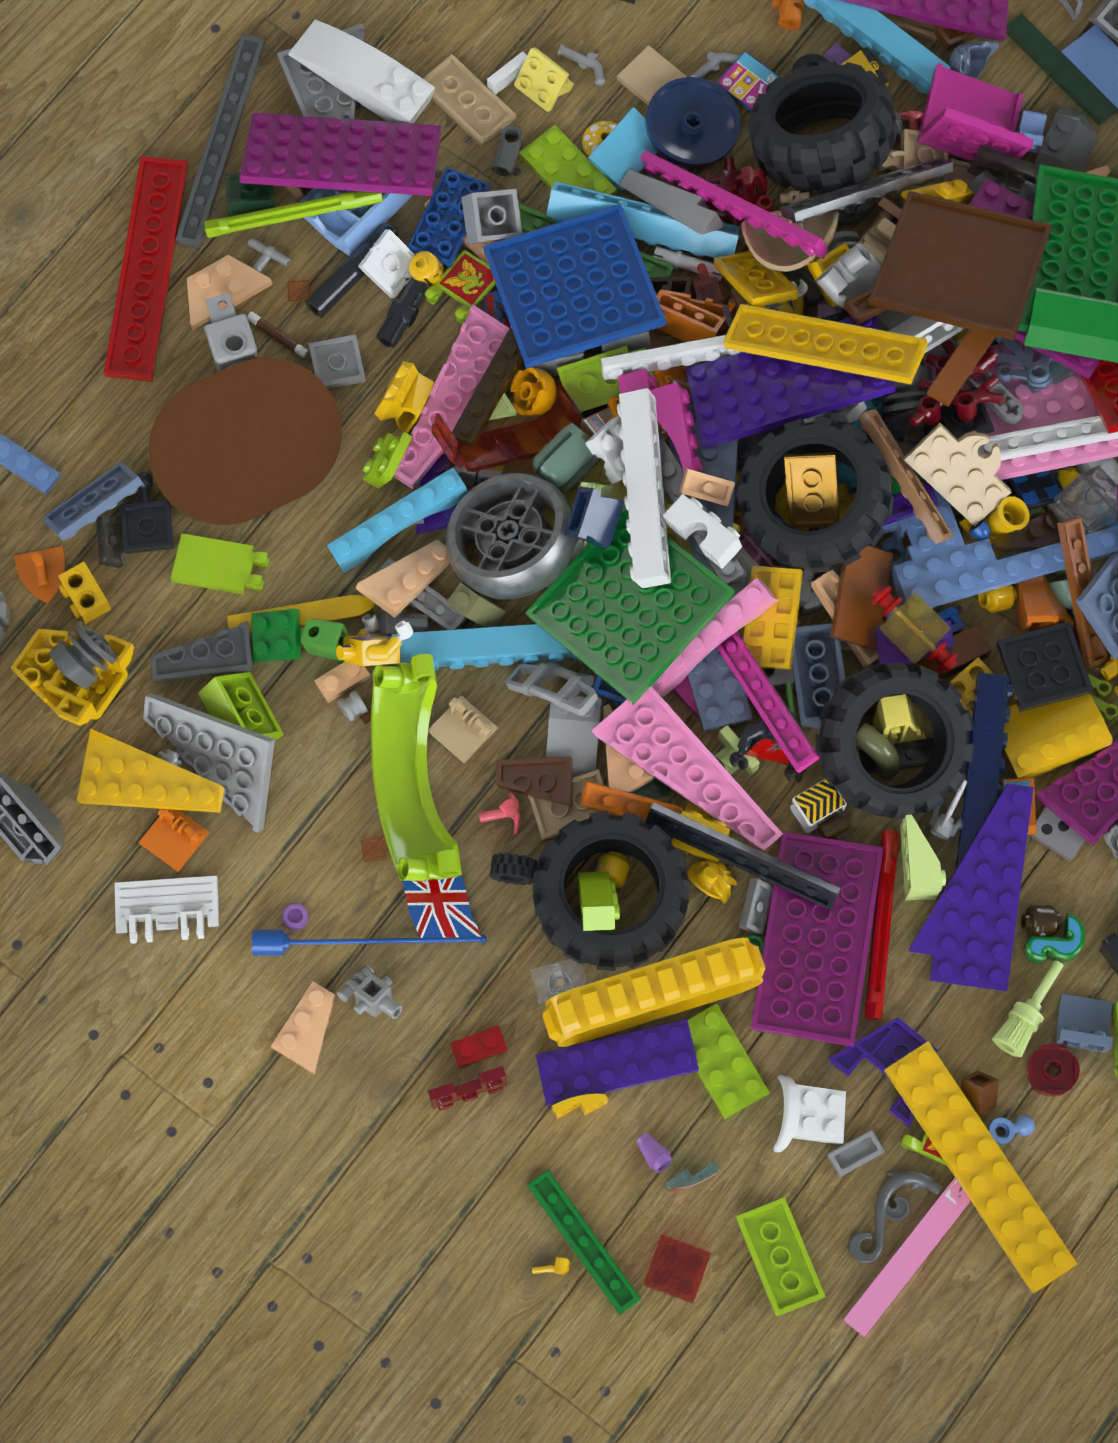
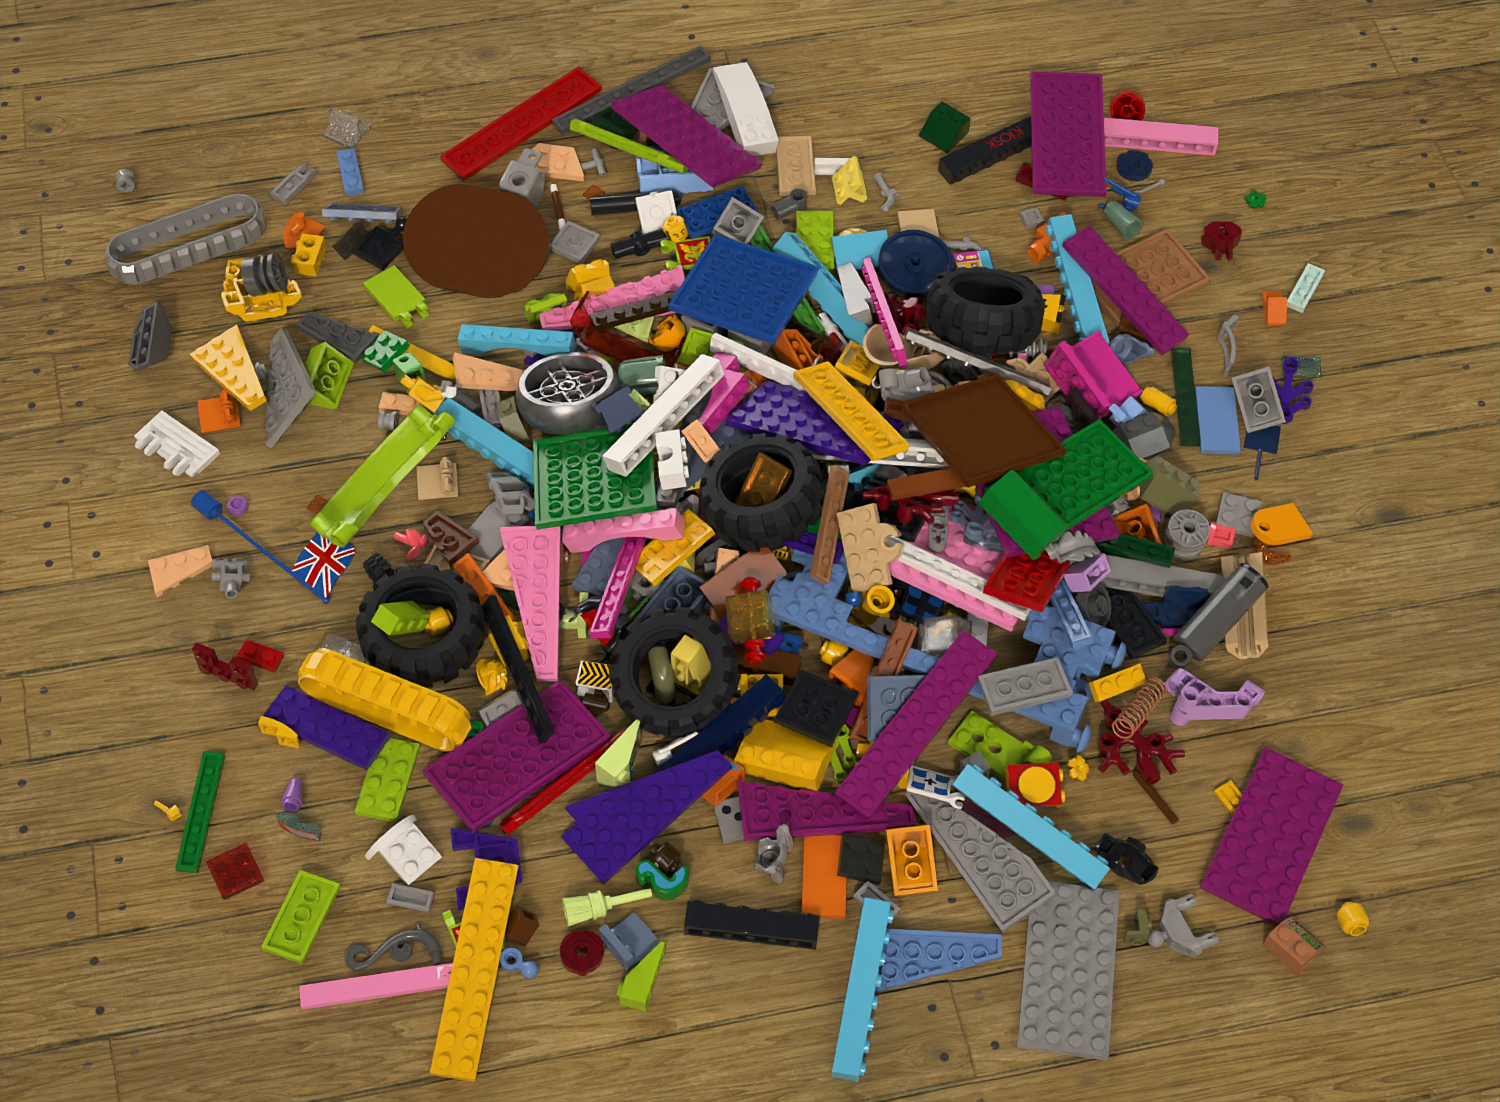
camera: 40 degrees right, 15 degrees down
none -> yellow head [1140,386,1177,416]

